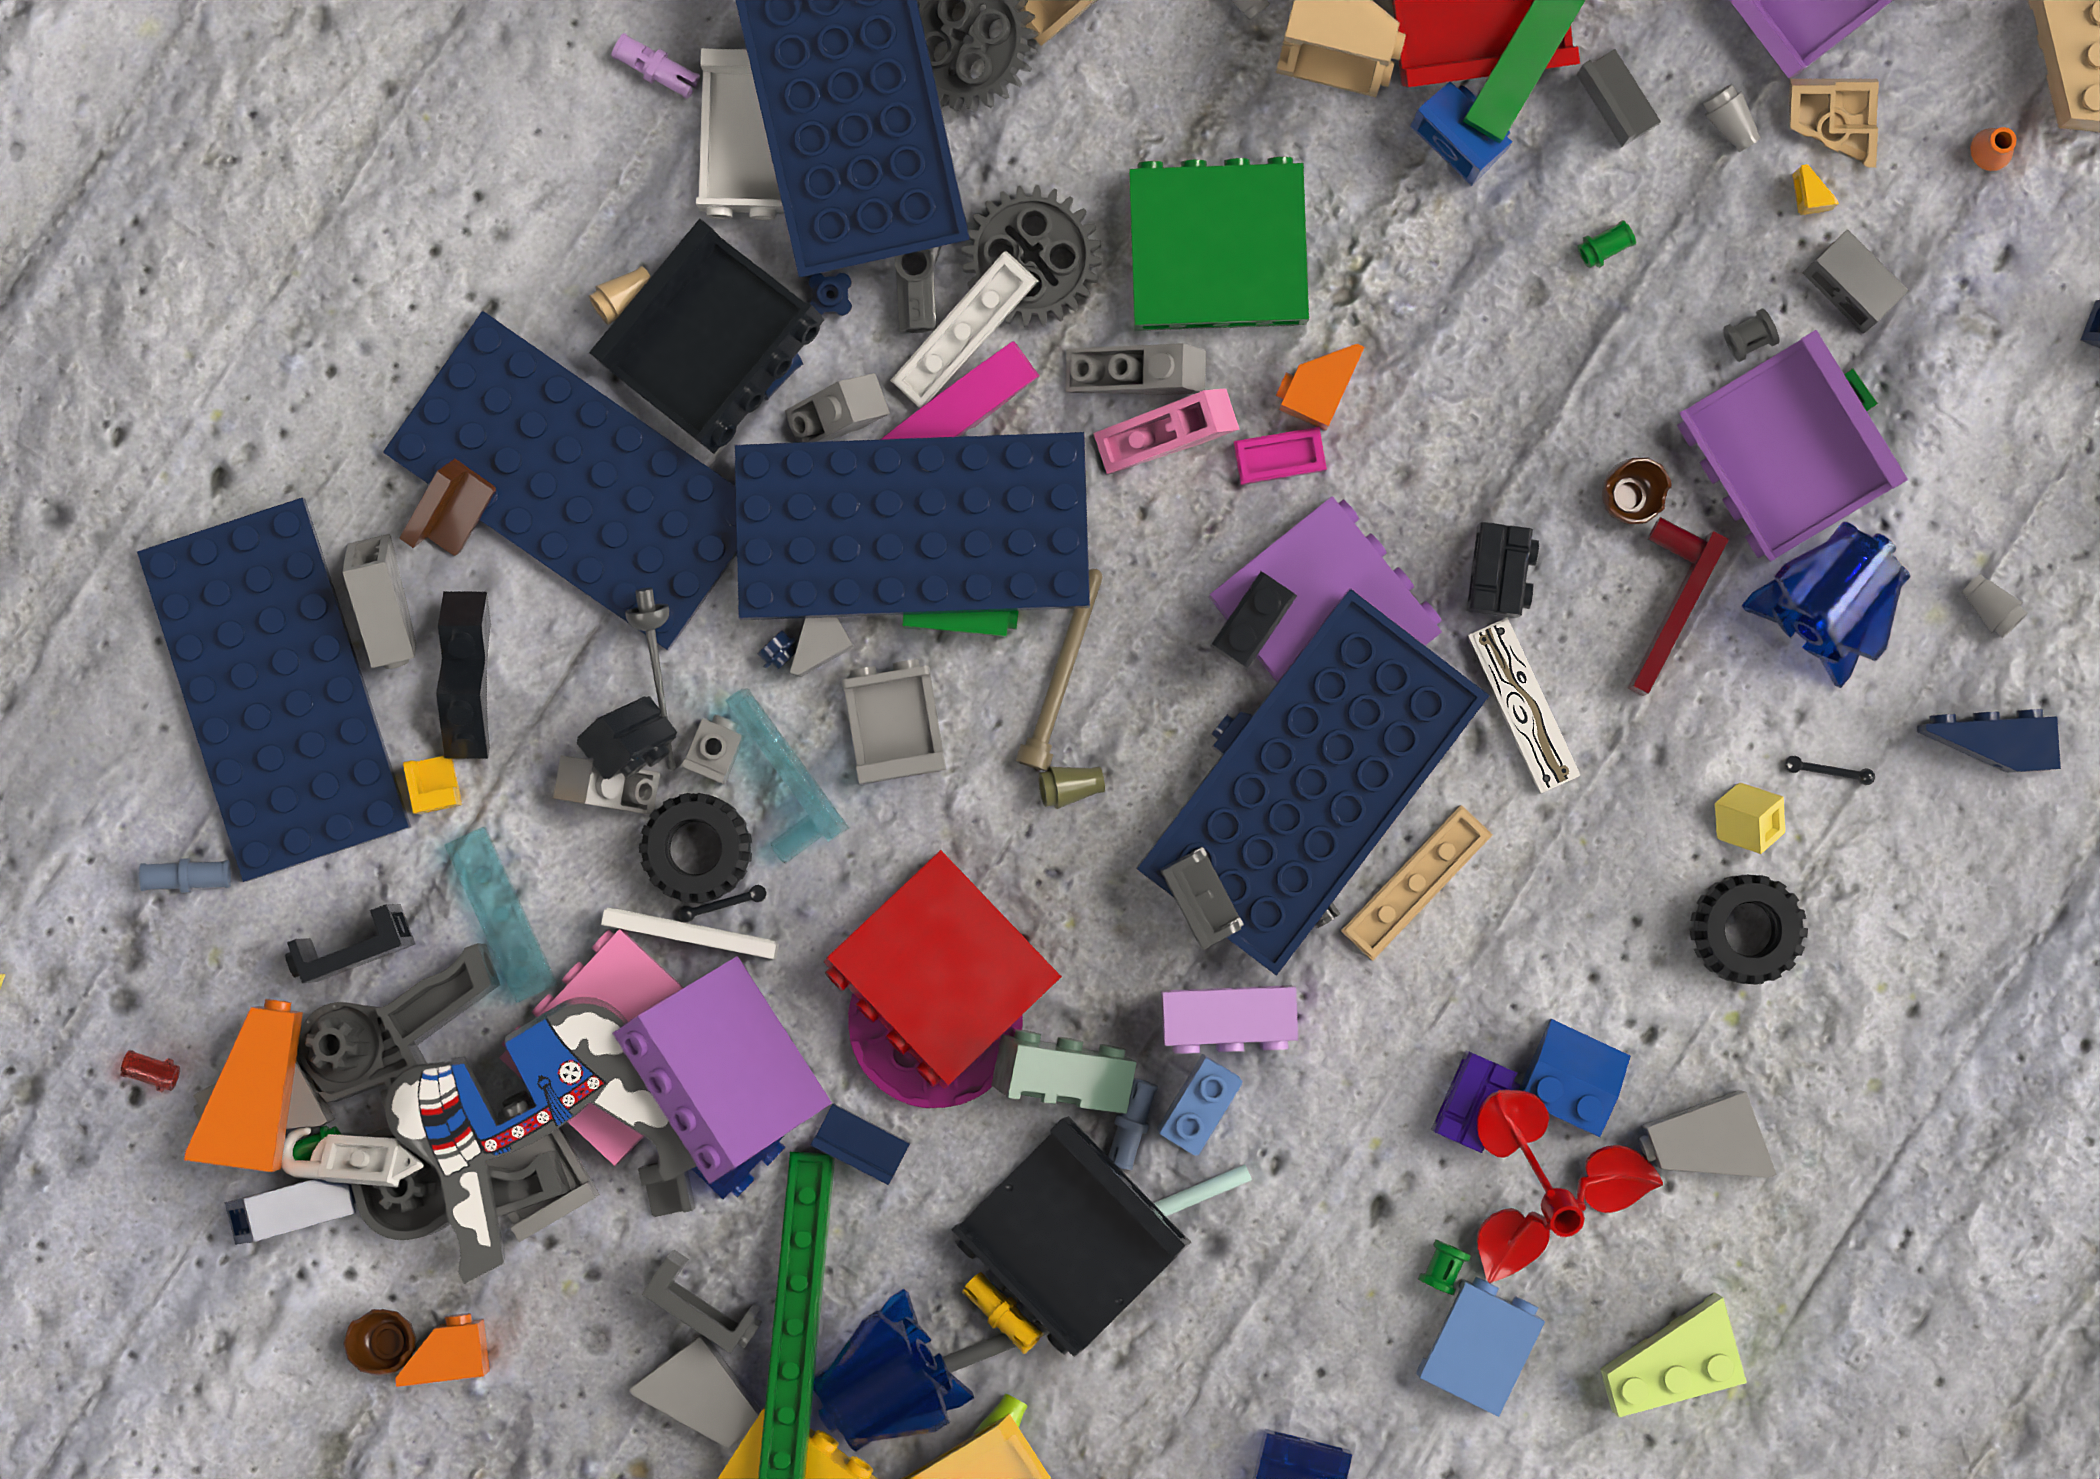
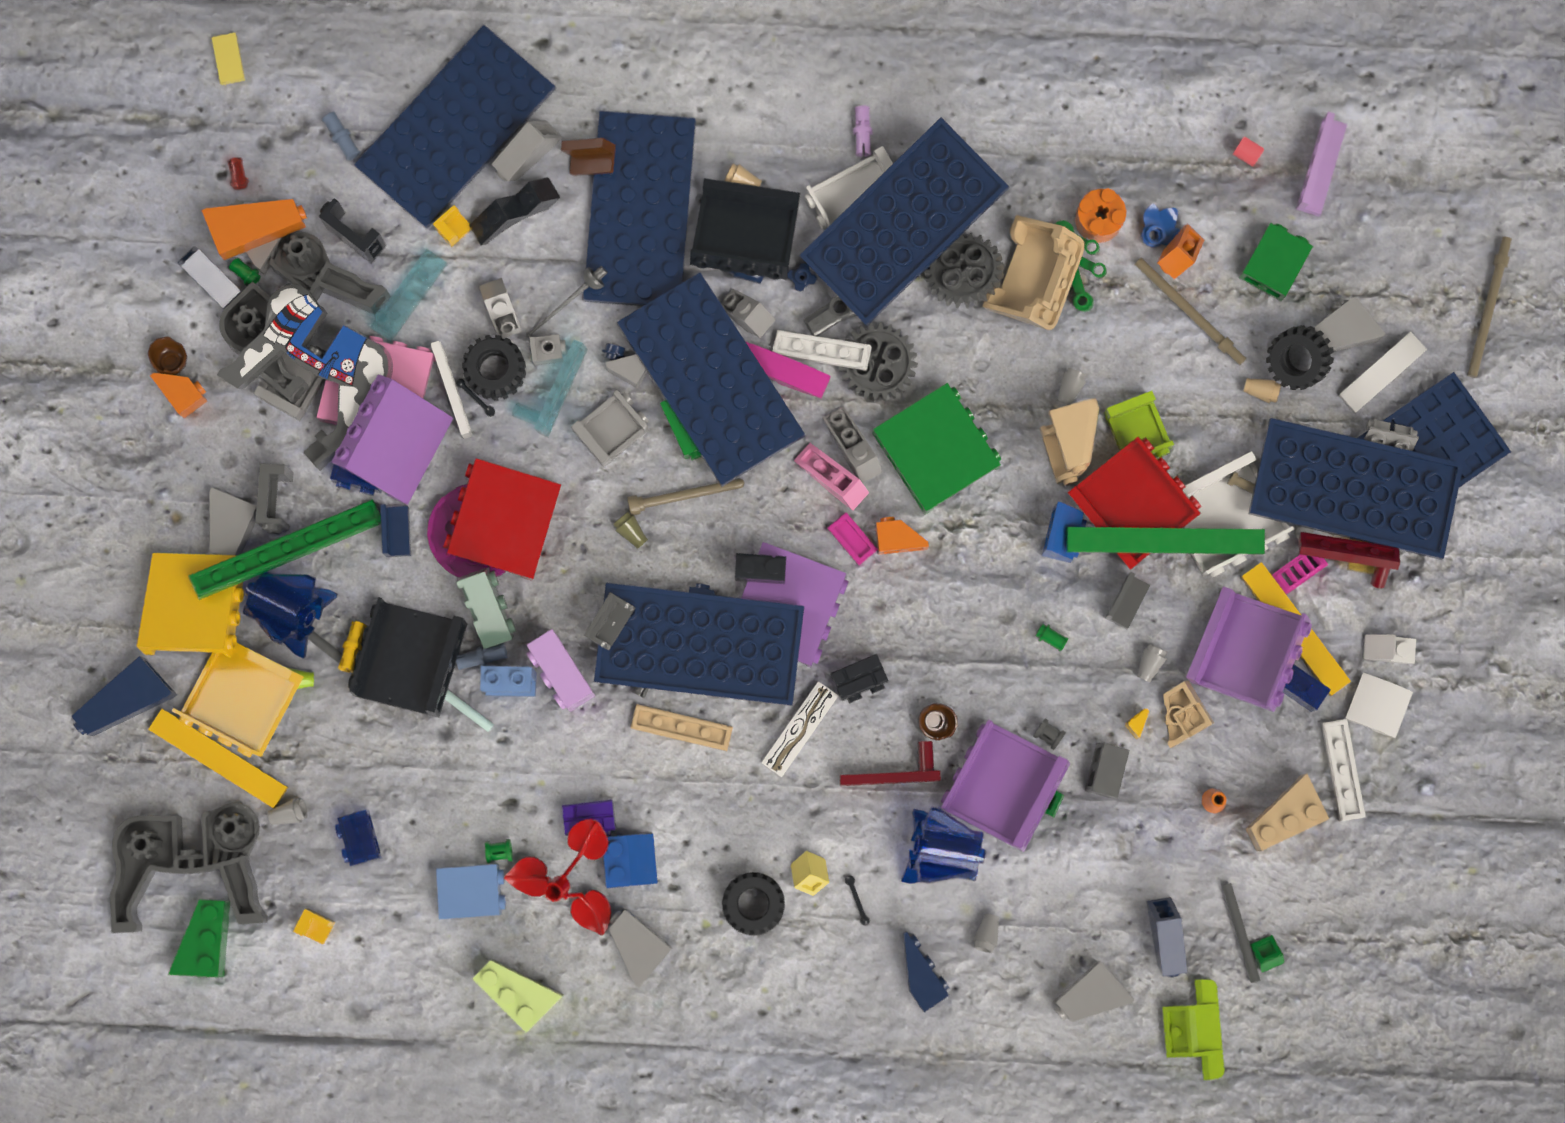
camera: 55 degrees right, 5 degrees down
white plate [281,1127,424,1187] -> none
black brick [576,696,677,779] -> none

